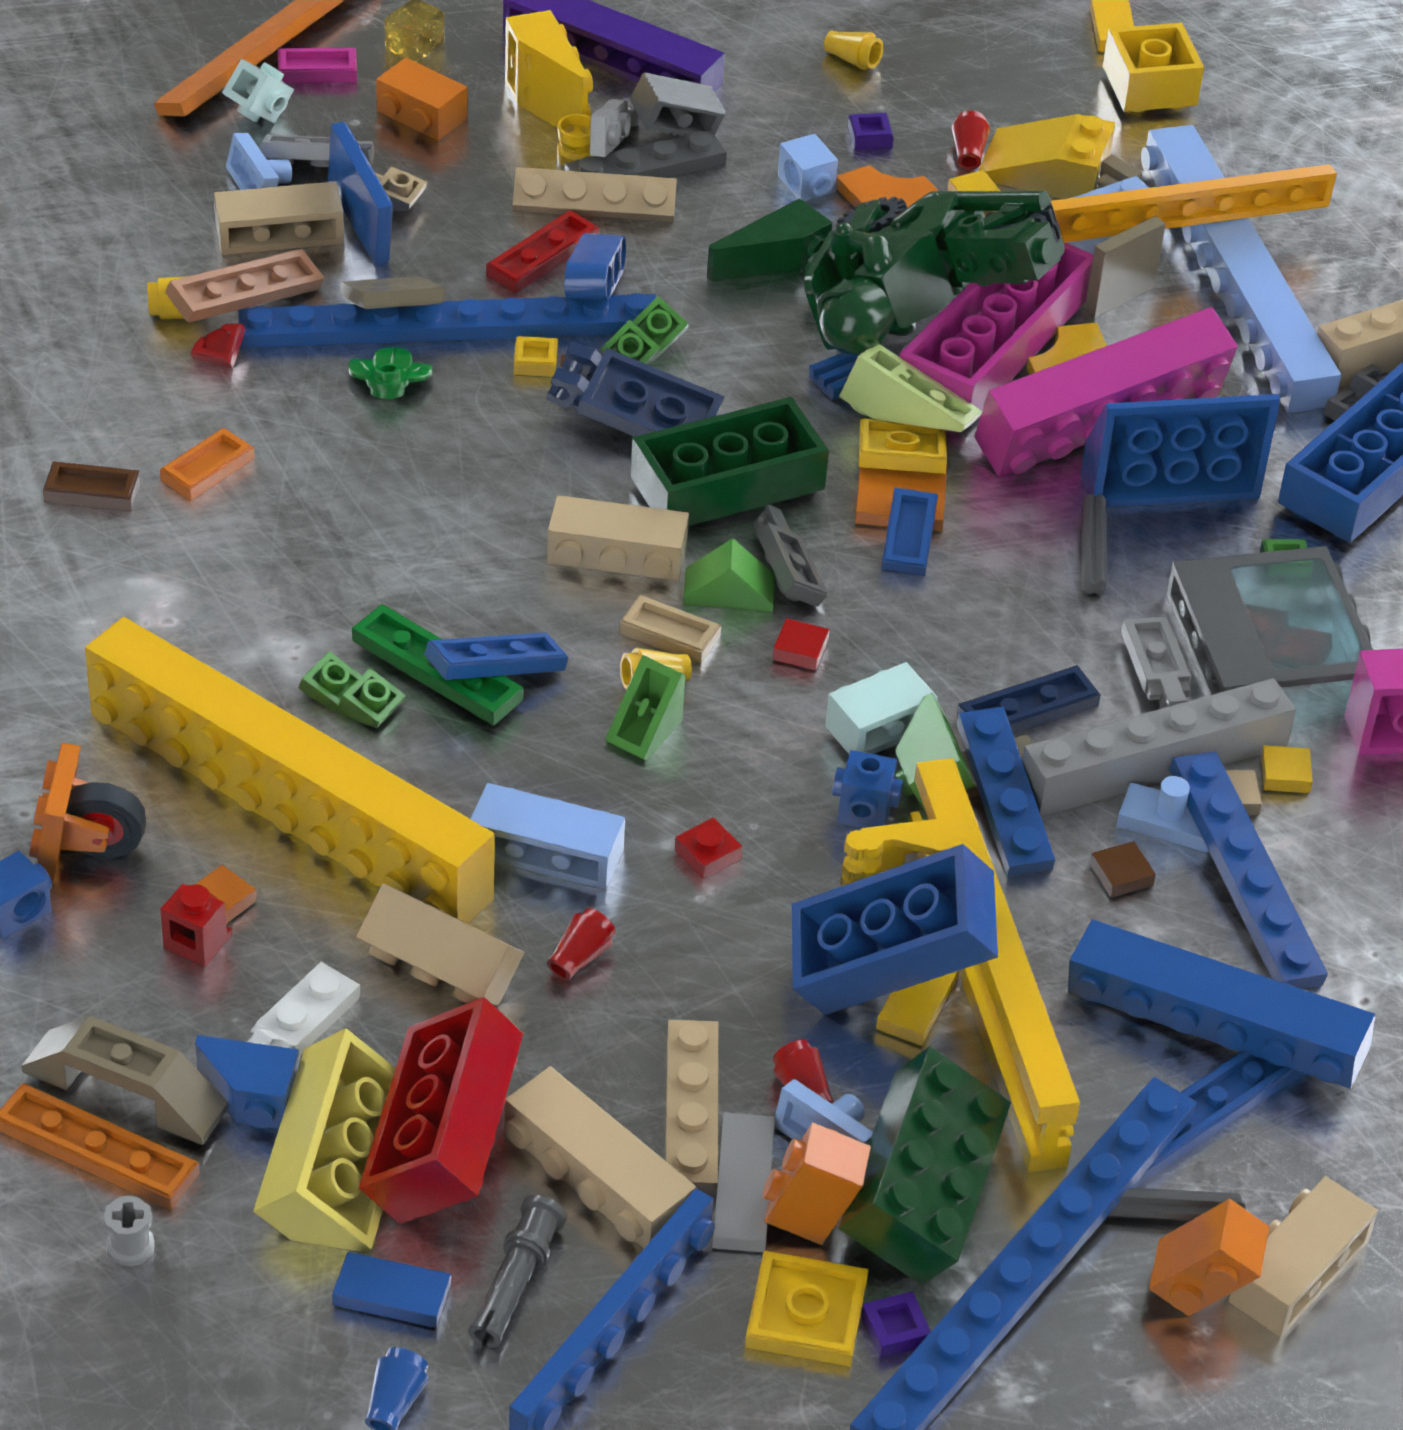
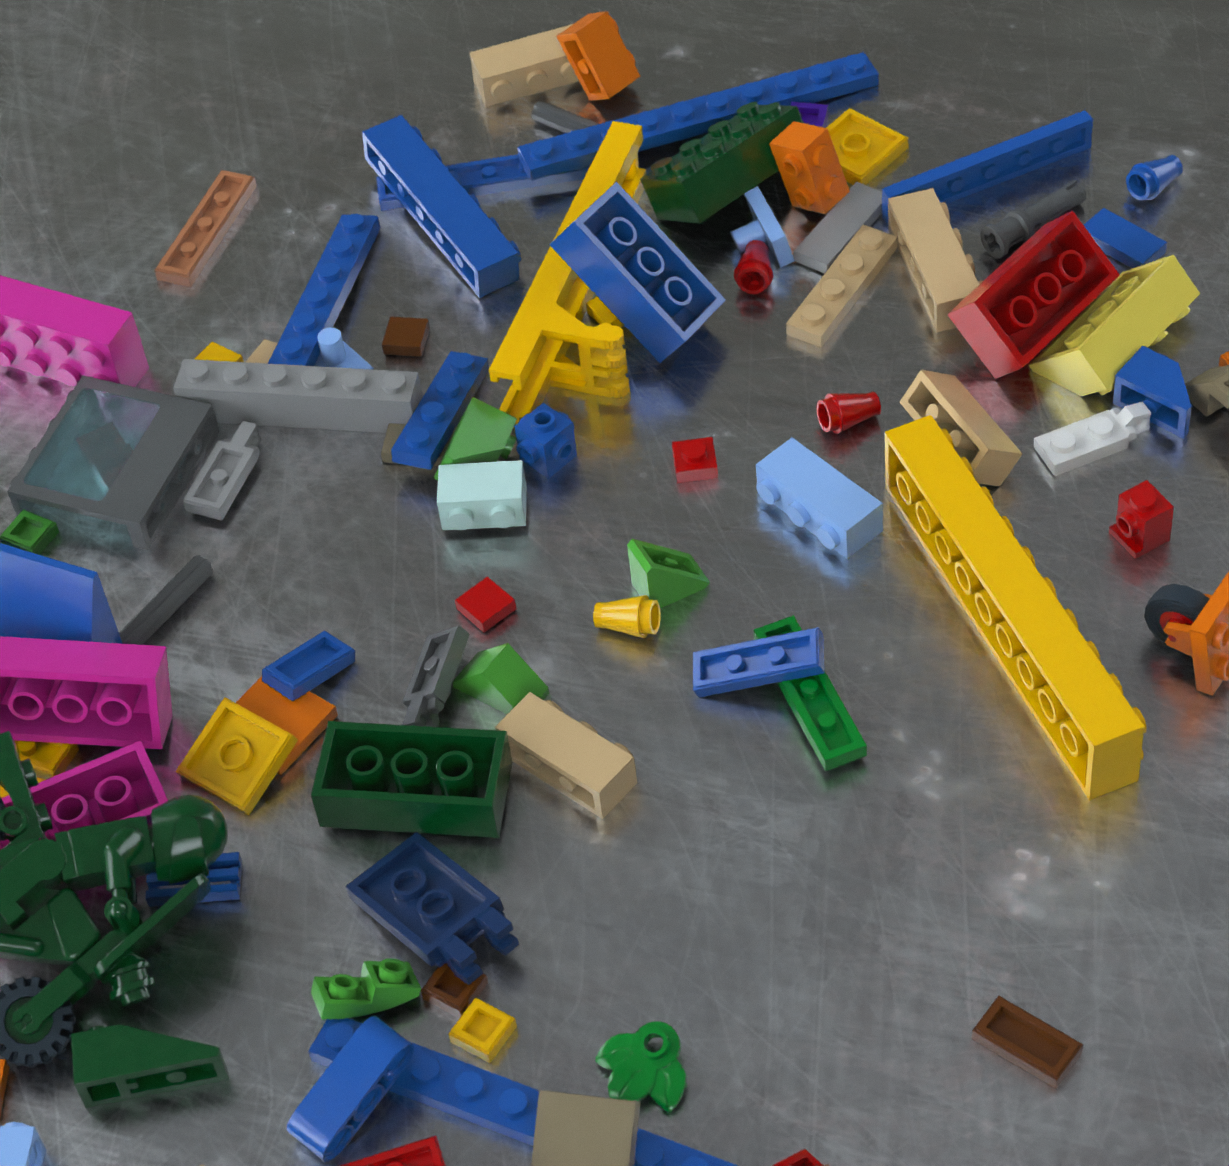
camera: 140 degrees left, 5 degrees up
orange tile [160,427,255,501] -> none
orange tile [196,864,257,924] -> none
bright green slope [298,651,406,728] -> none
tan tile [619,595,721,664] -> none
yellowish green slope [839,344,982,432] -> none
dark blue tile [957,665,1101,734] -> none

